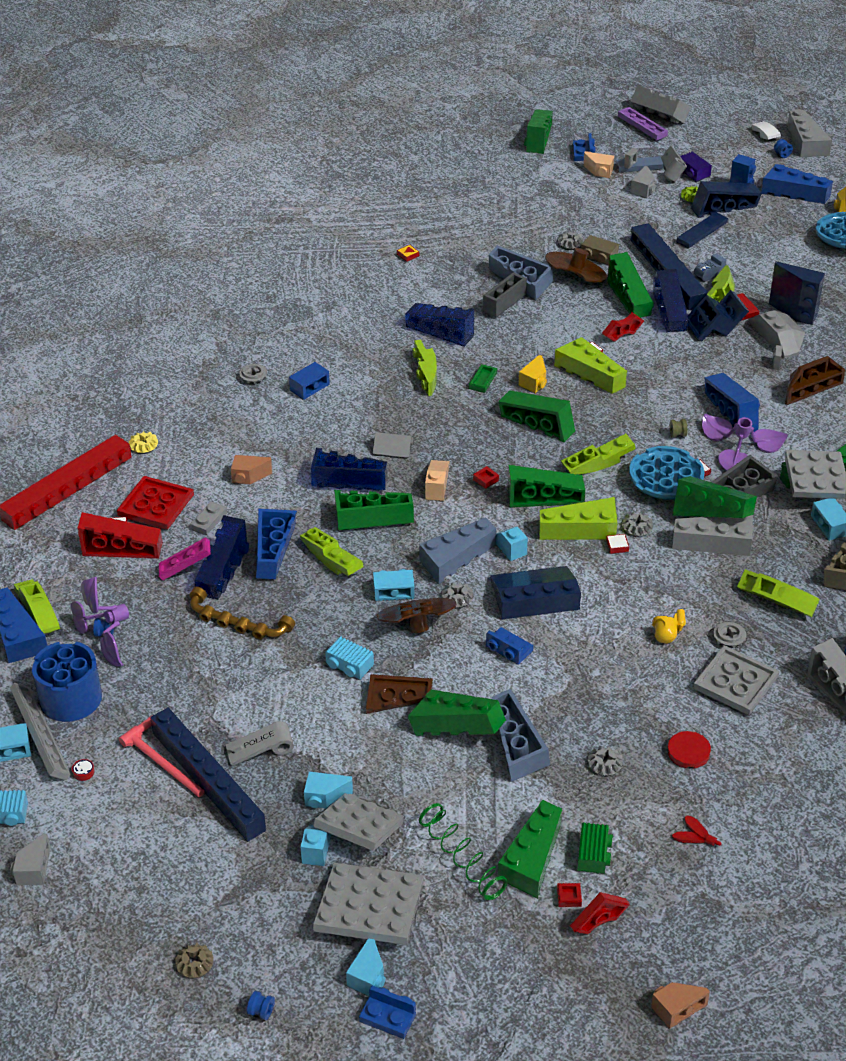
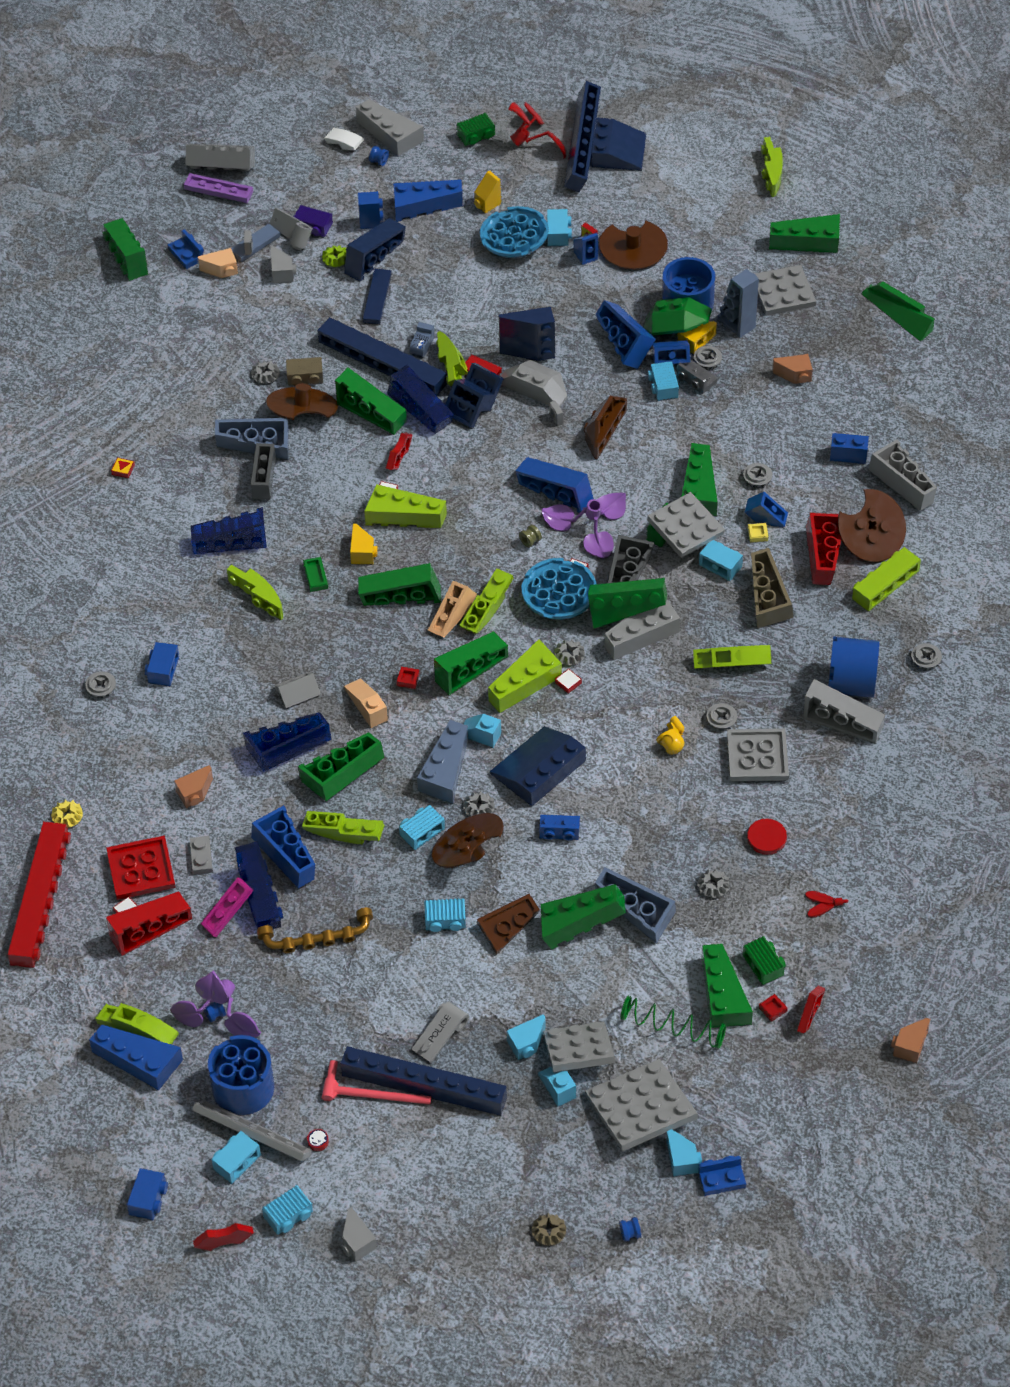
camera: 35 degrees left, 10 degrees up
none -> light nougat slope [428,581,477,638]

